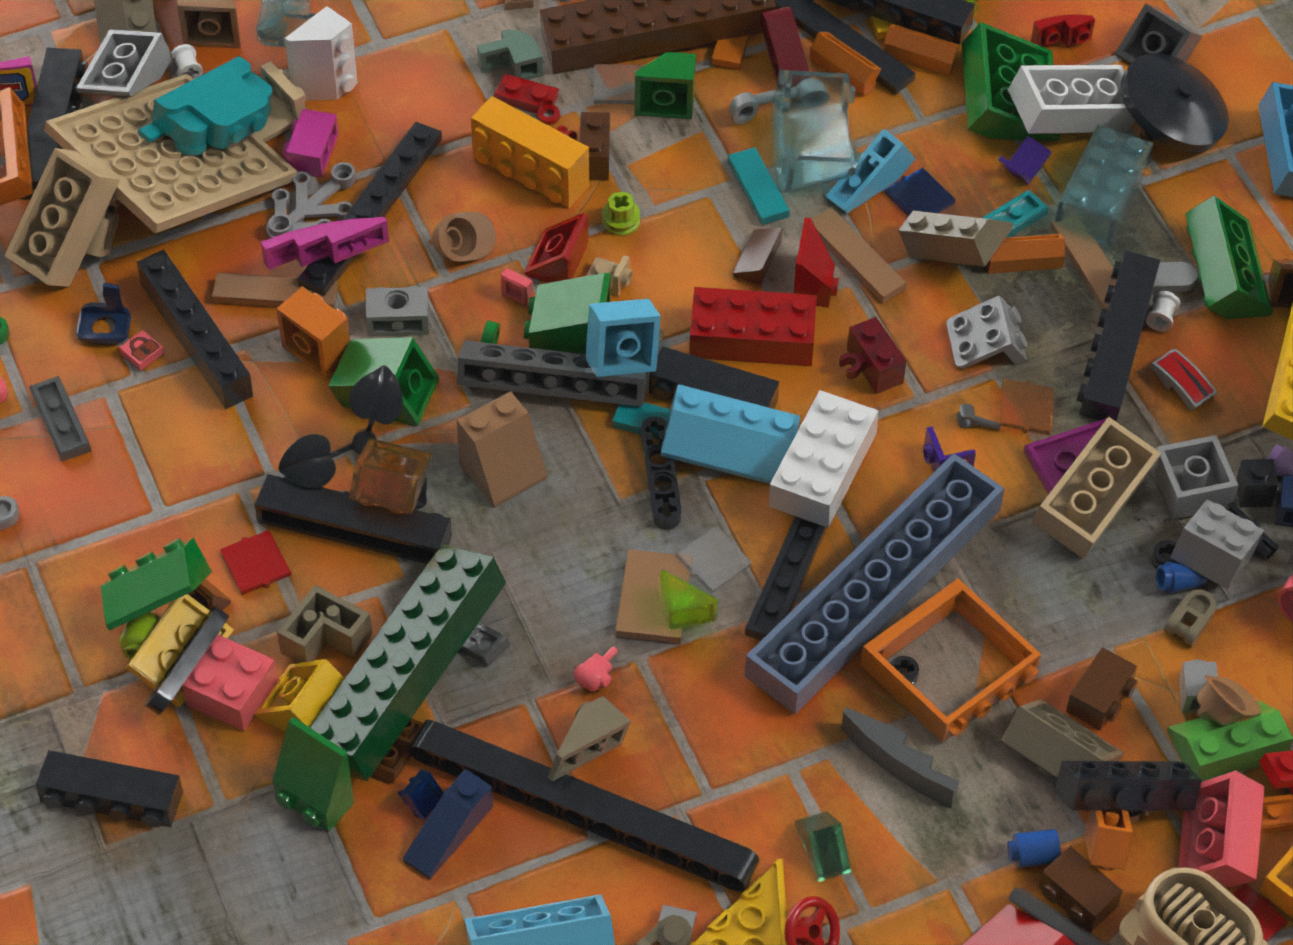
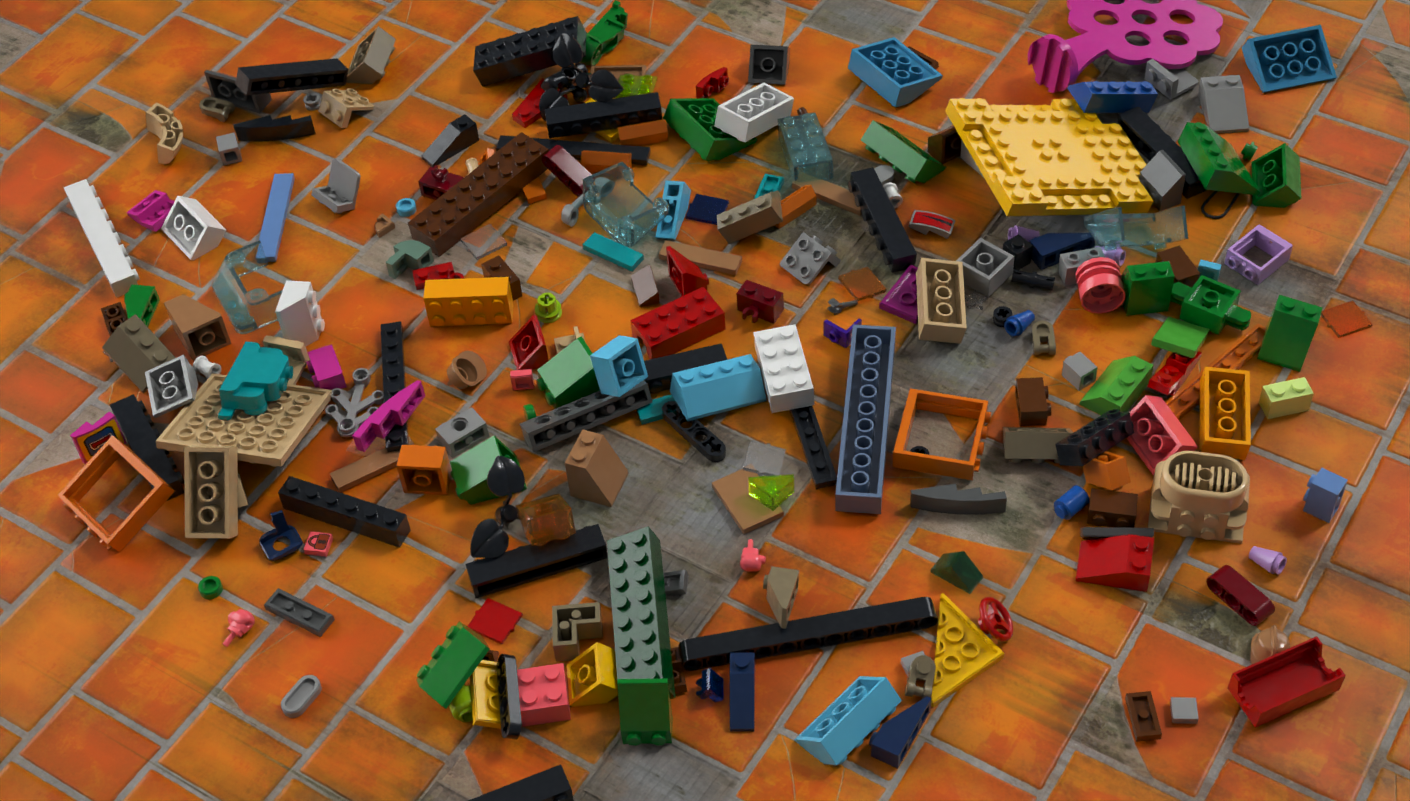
camera: 30 degrees left, 5 degrees down
green slope [634,52,696,119] -> none
dark purple bracket [998,136,1052,185] -> none
black dish [1121,53,1229,152] -> none
light grey brick [1170,500,1264,589] -> none
medium nougat piece [1197,675,1261,726] -> none

